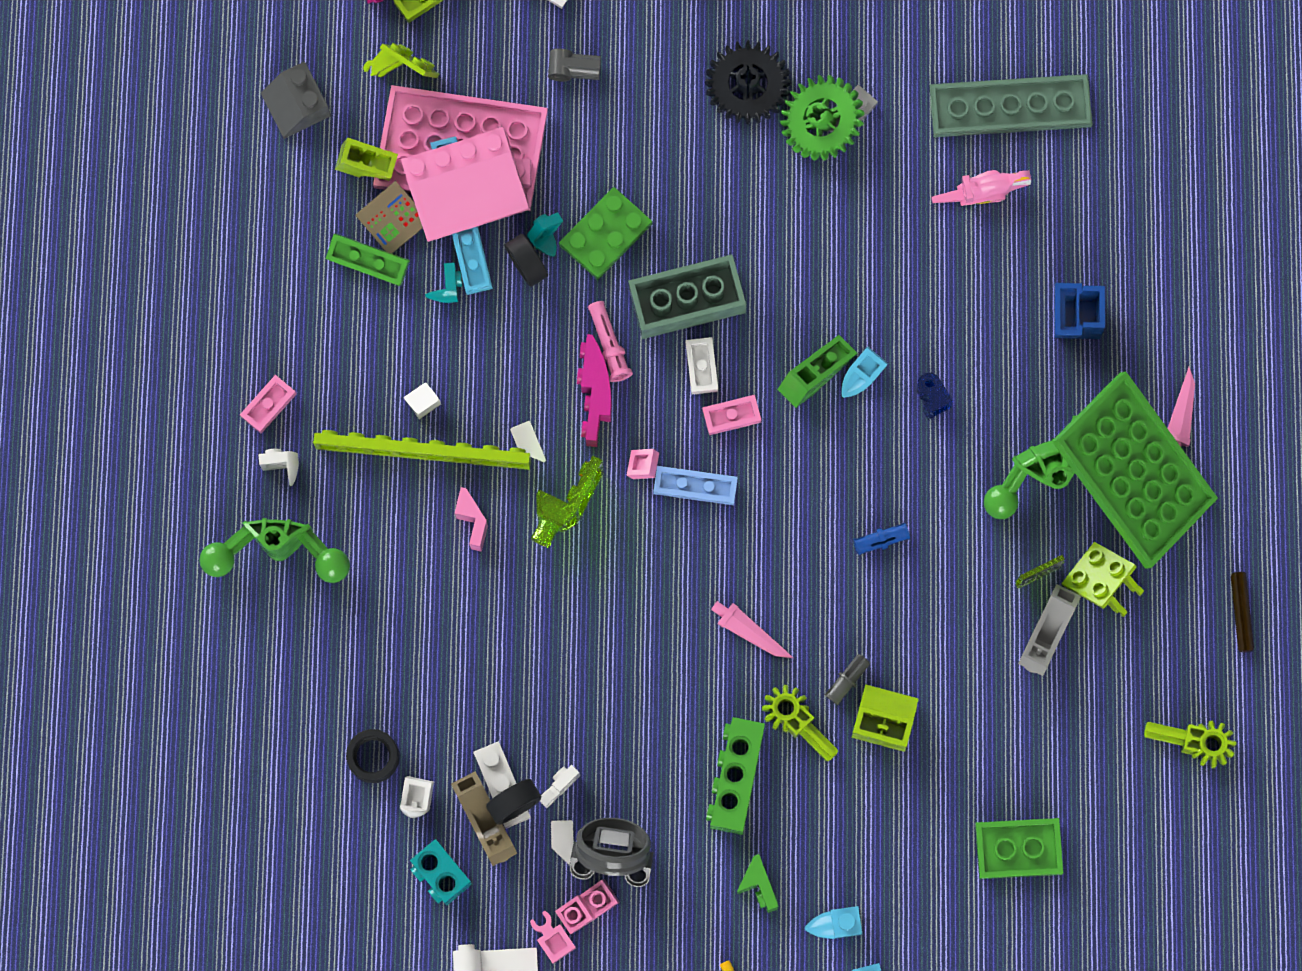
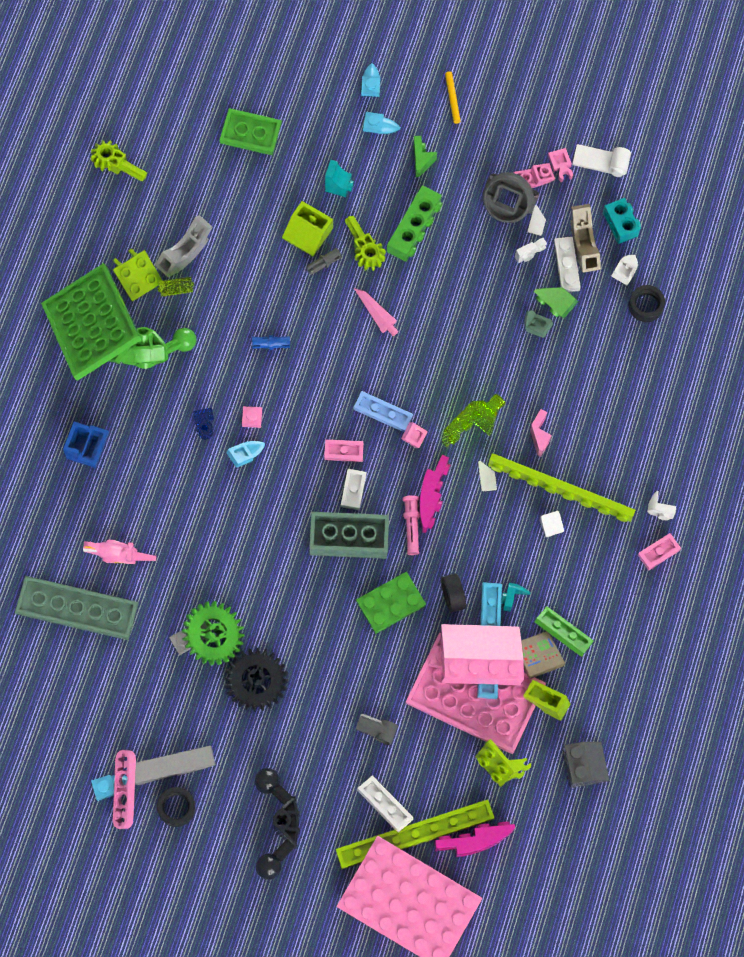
camera: 170 degrees left, 5 degrees down
bright green piece [199,518,350,583] -> none
black tyre [486,779,542,825] -> none
teal plate [527,212,563,257] -> none
bright green slope [777,335,858,408] -> none
bright pink bar [1168,367,1195,447] -> none
dark brown axle [1231,572,1254,653] -> none
none -> bright pink plate [242,406,262,428]
none -> teal arch [325,160,354,197]
none -> sand green plate [524,310,553,338]
none -> bright green slope [534,287,579,318]

